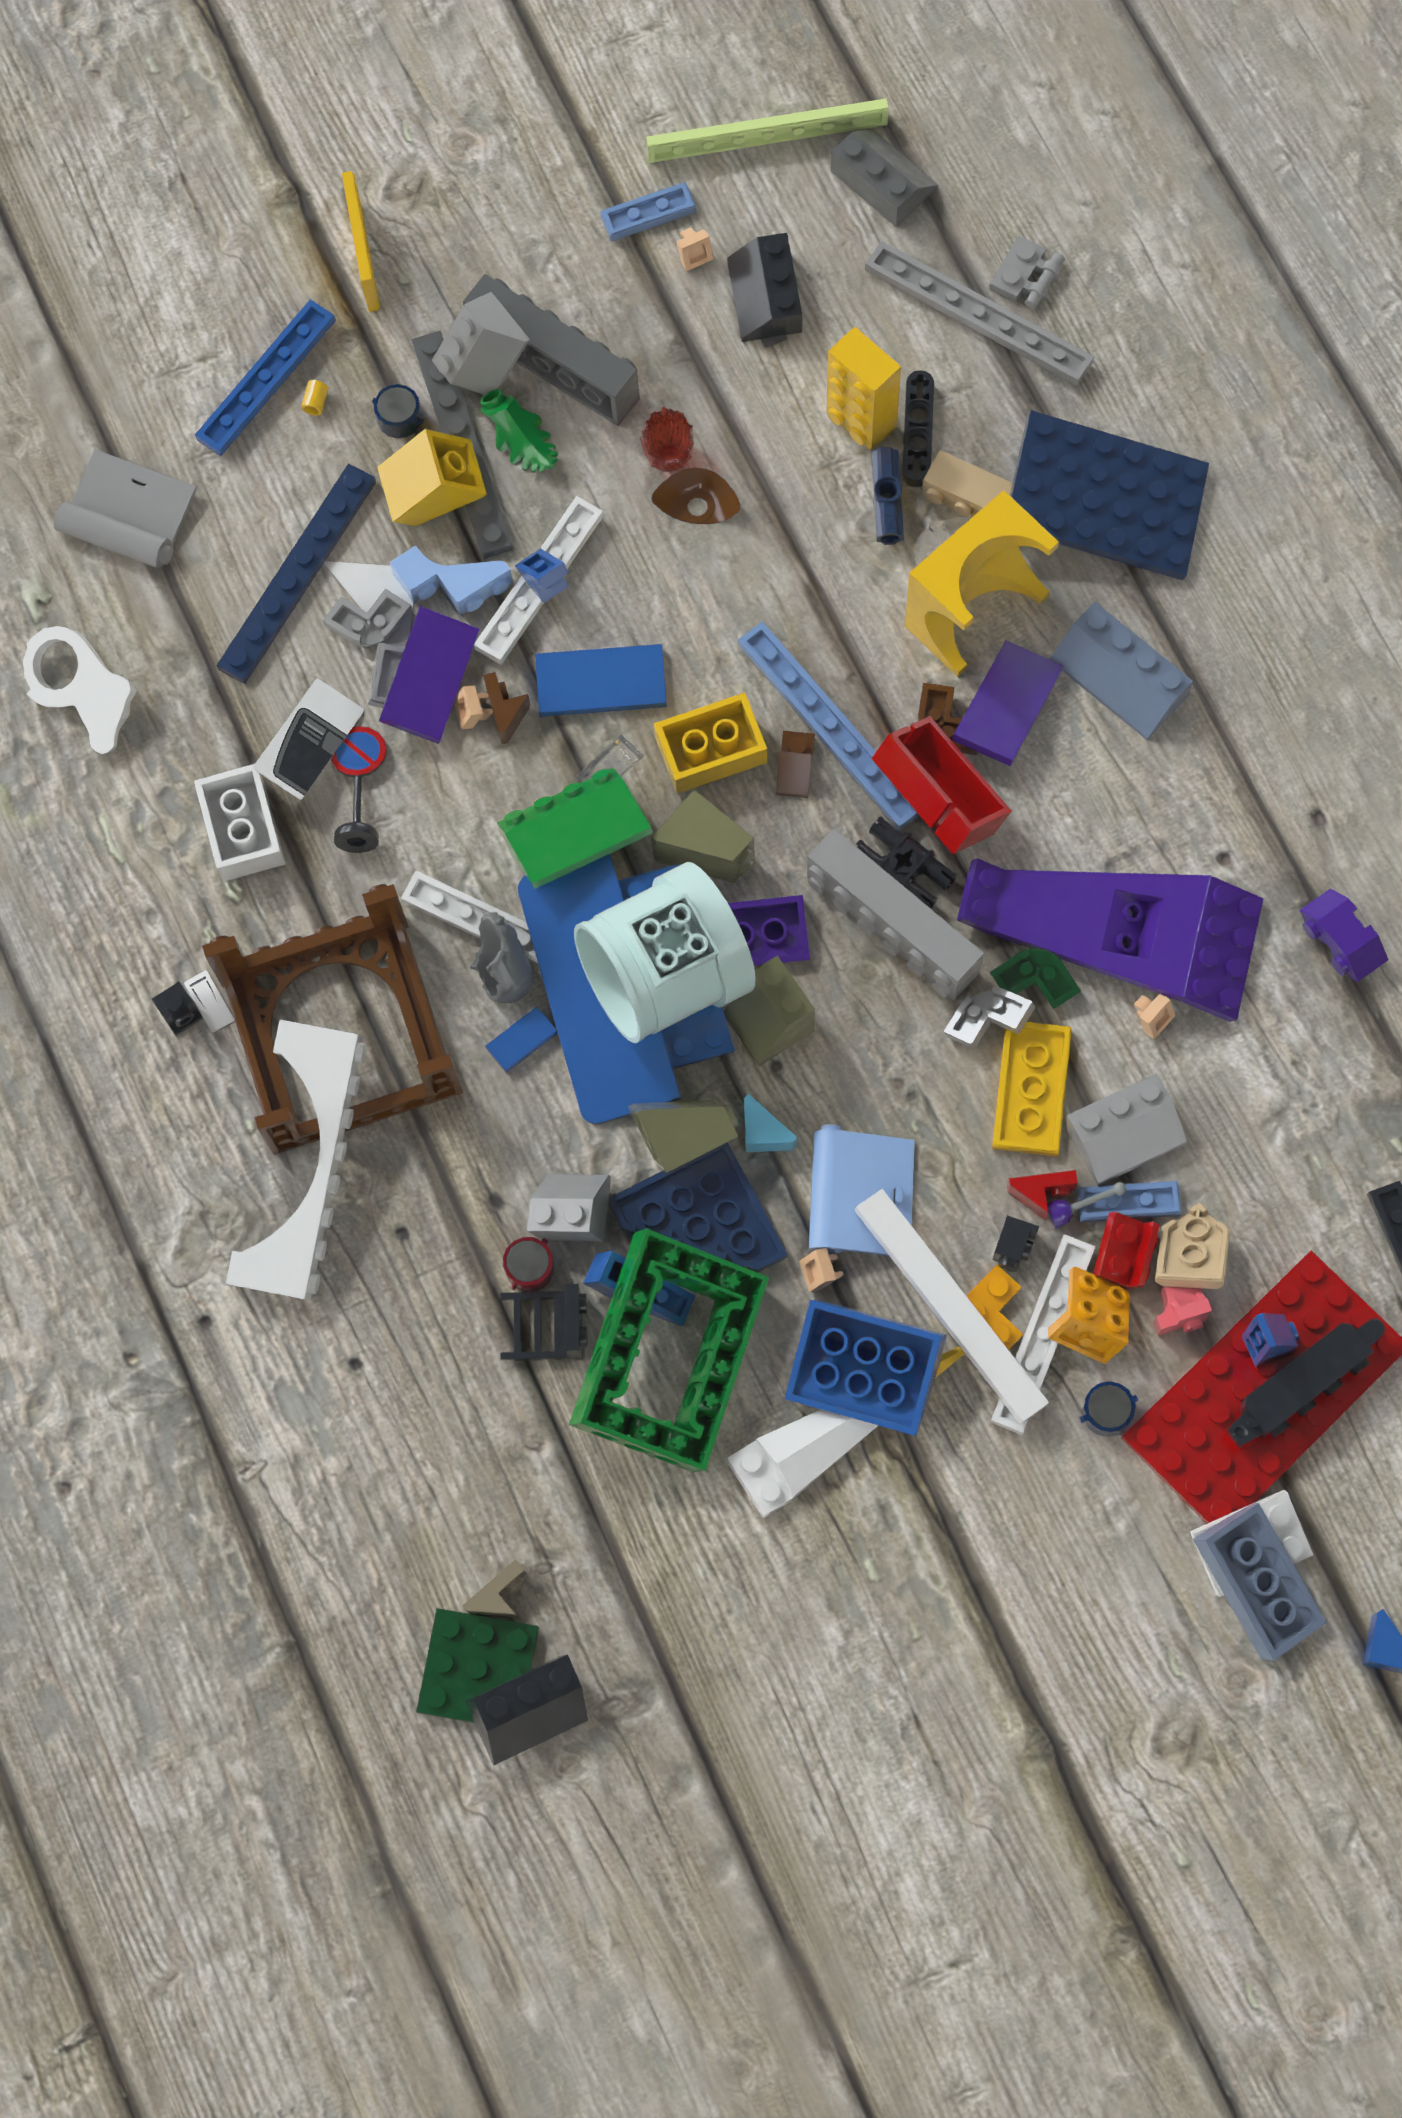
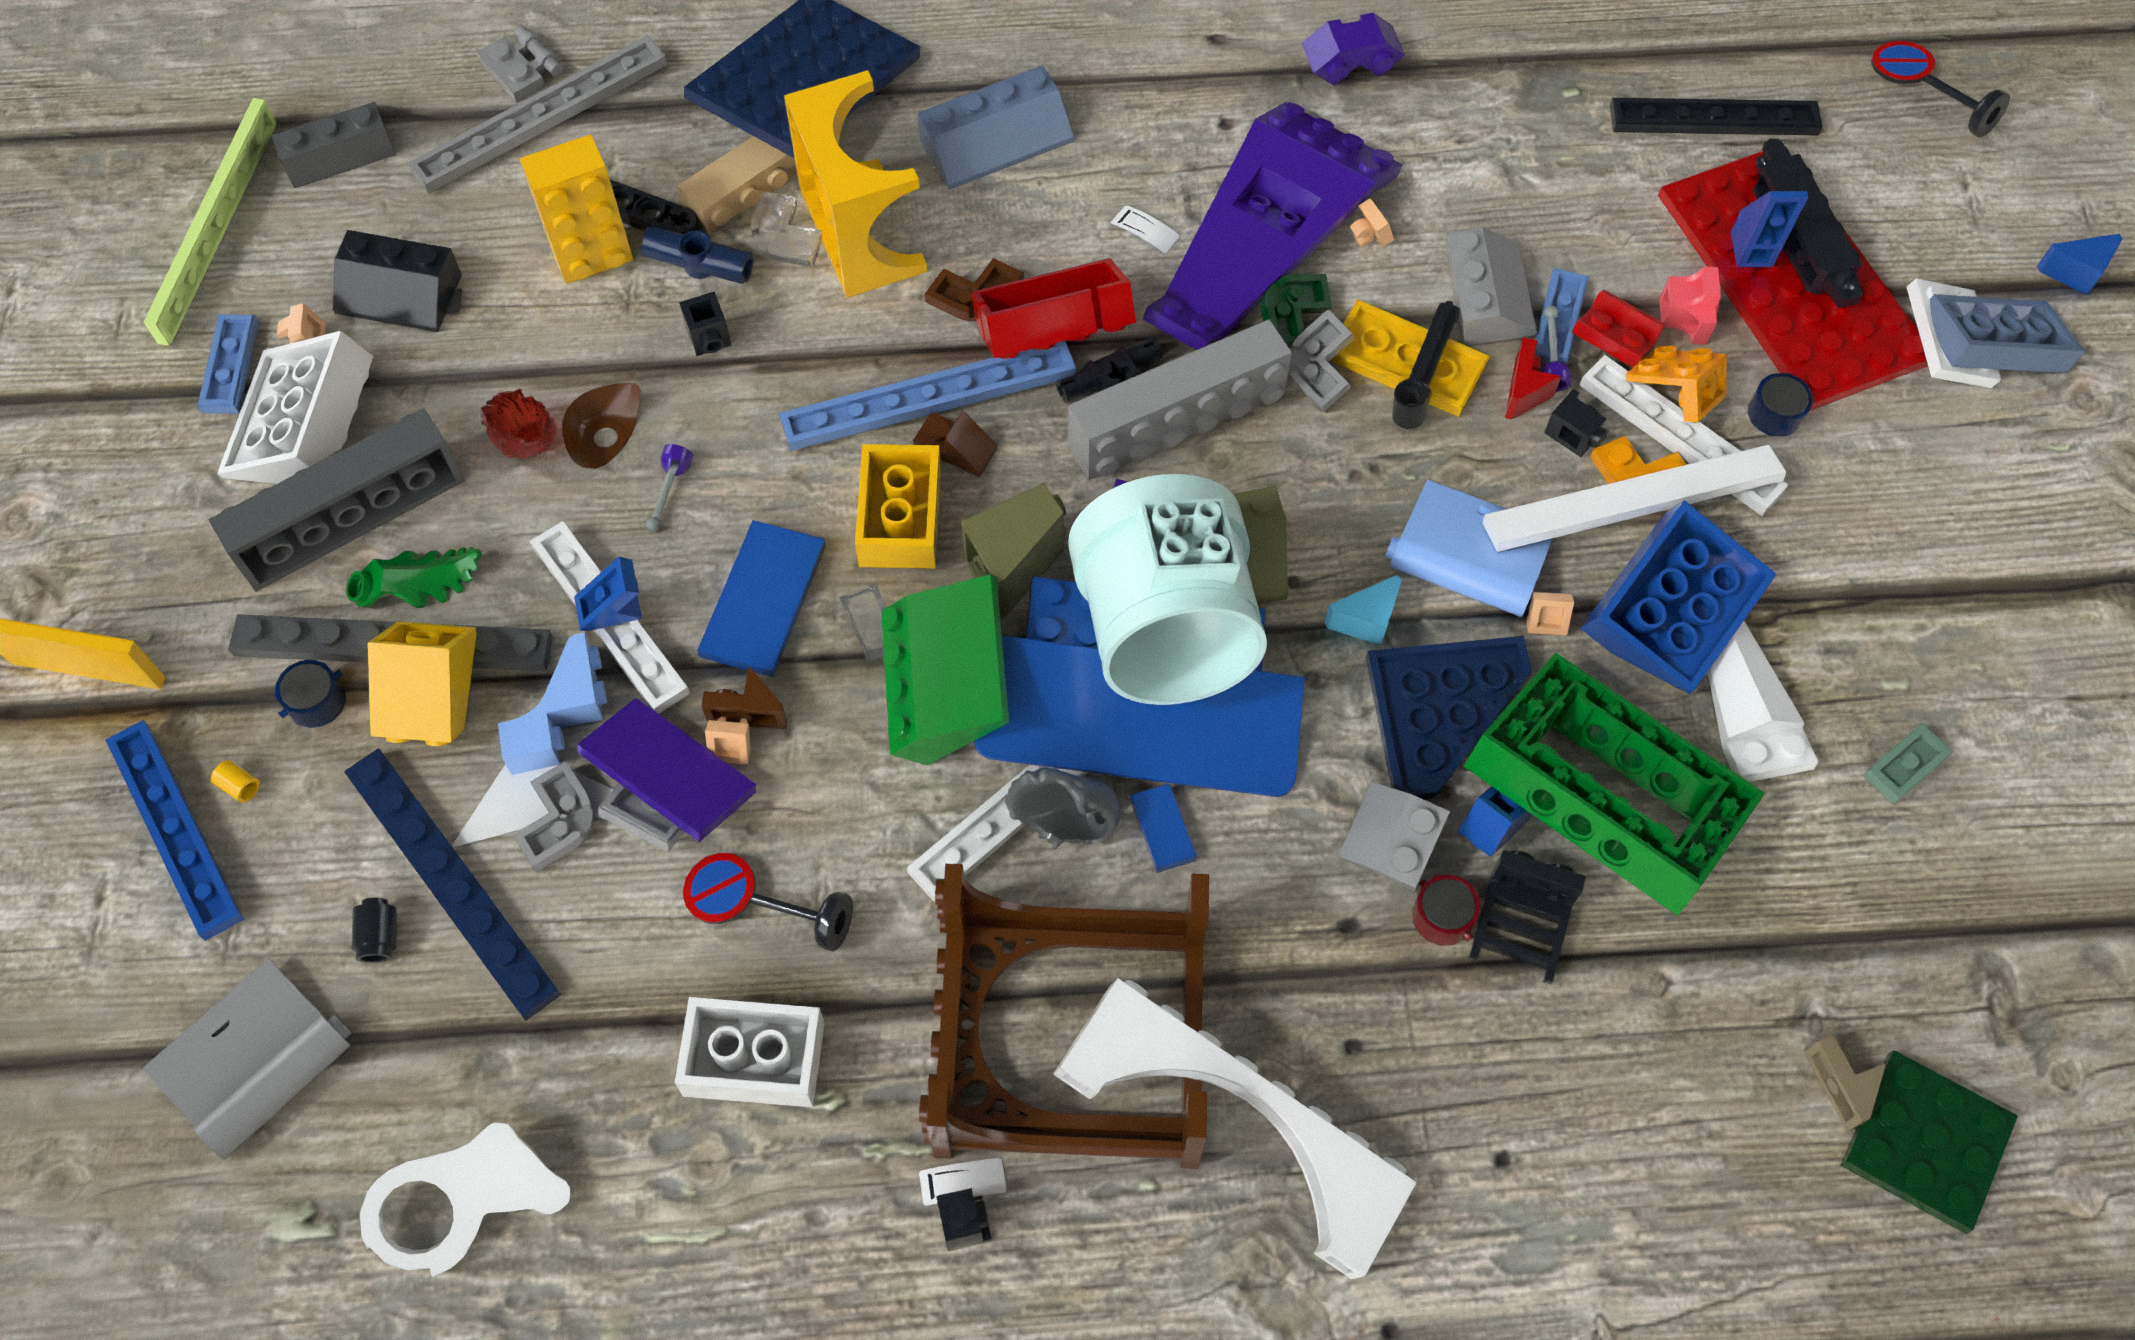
camera: 75 degrees left, 10 degrees down
sticker [253,679,364,800] -> none
light grey slope [432,292,530,395] -> none
black slope [465,1654,588,1766] -> none
olive slope [628,1100,739,1173] -> none
dark purple tile [952,640,1064,767] -> none
tan tile [1155,1203,1230,1289] -> none
none -> white slope [217,331,373,484]
none -> black brick [351,897,397,963]
none -> hinge [646,444,694,532]
none -> black brick [679,291,732,356]
none -> white sticker [1111,205,1180,254]
none -> black axle [1392,301,1459,429]
none -> sand green plate [1863,723,1954,805]

